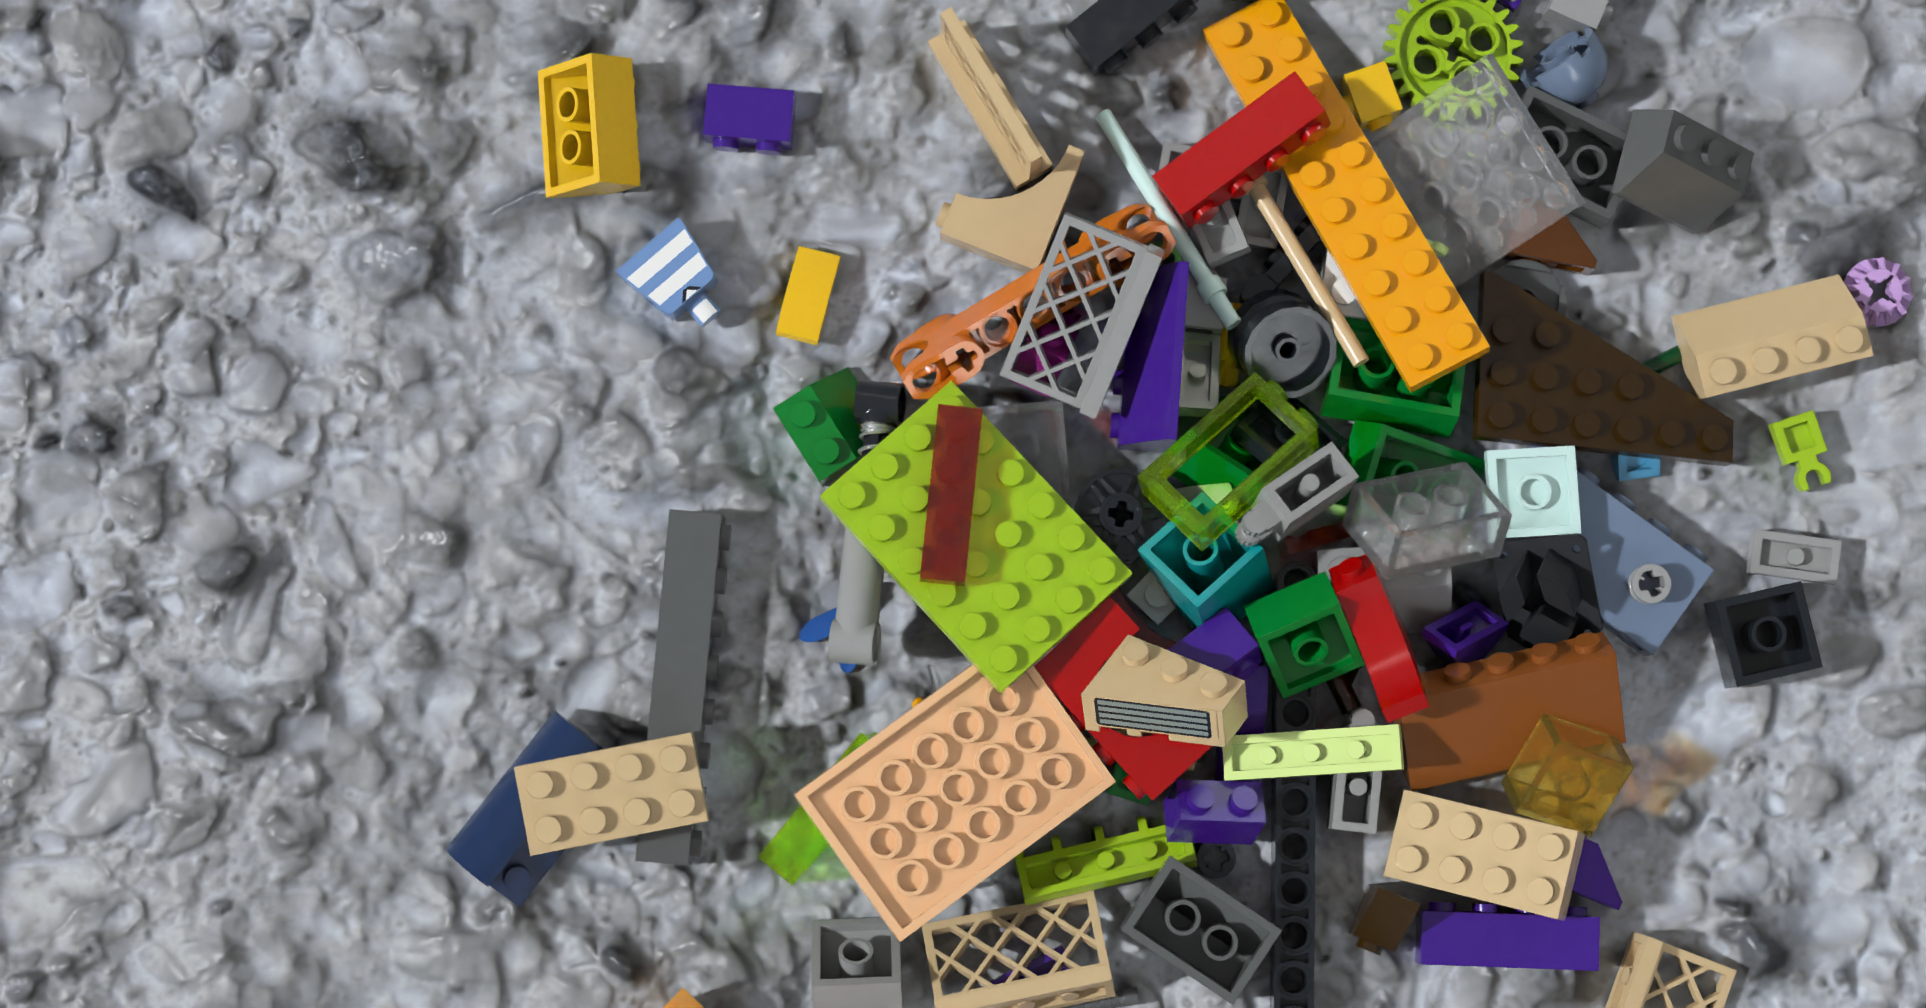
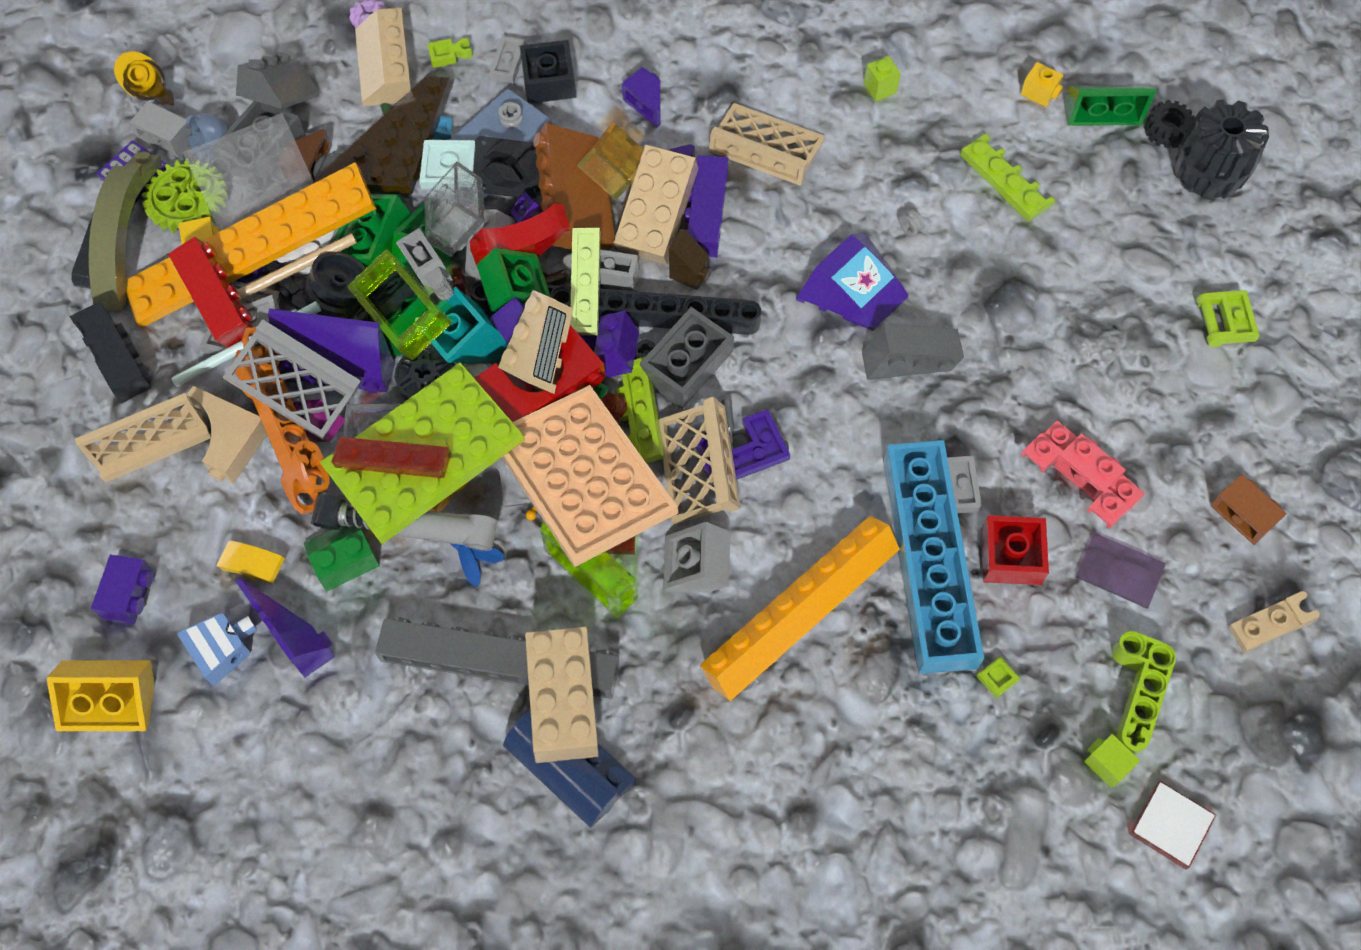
camera: 85 degrees left, 20 degrees down
none -> dark purple wedge [235,578,335,678]
none -> clear red bush [601,393,627,420]
none -> dark purple slope [621,67,661,127]

